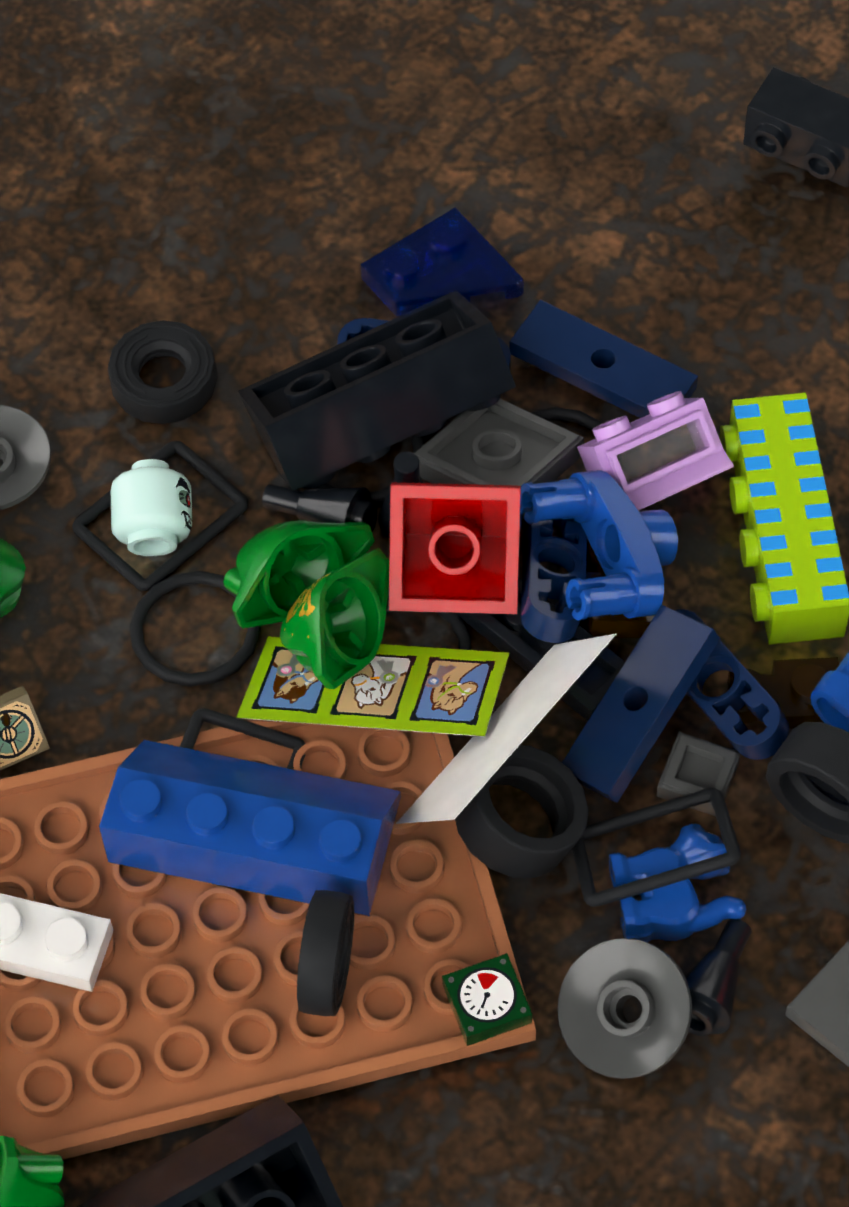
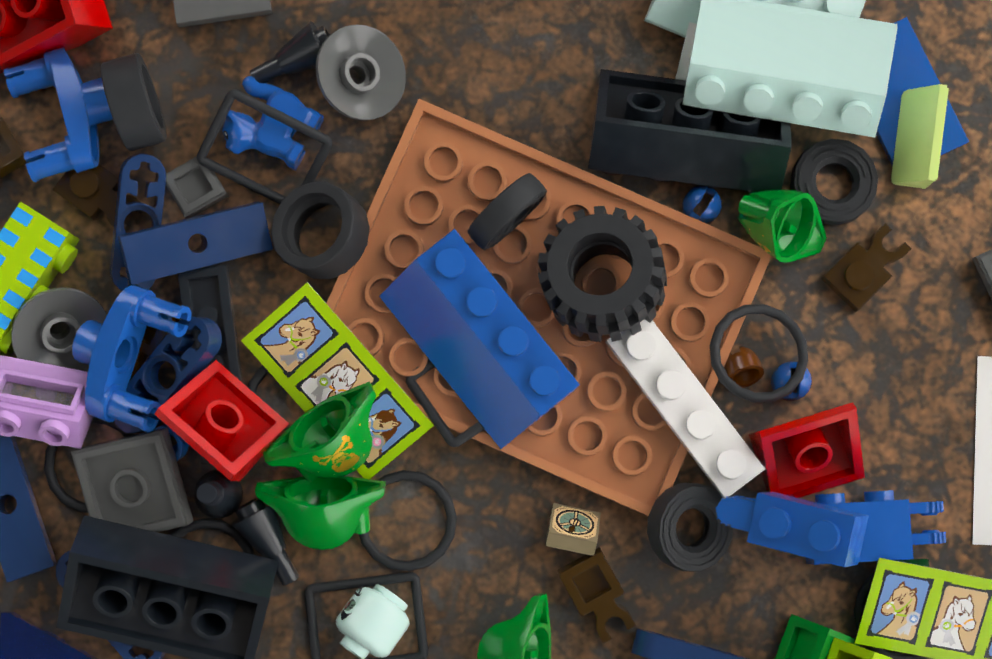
camera: 145 degrees left, 25 degrees up
white sticker [396,634,616,824] -> none
tile [442,953,532,1046] -> none
none -> dark grey dish [11,288,107,372]
none -> black tyre [538,206,667,342]
none -> blue hinge [682,186,722,224]

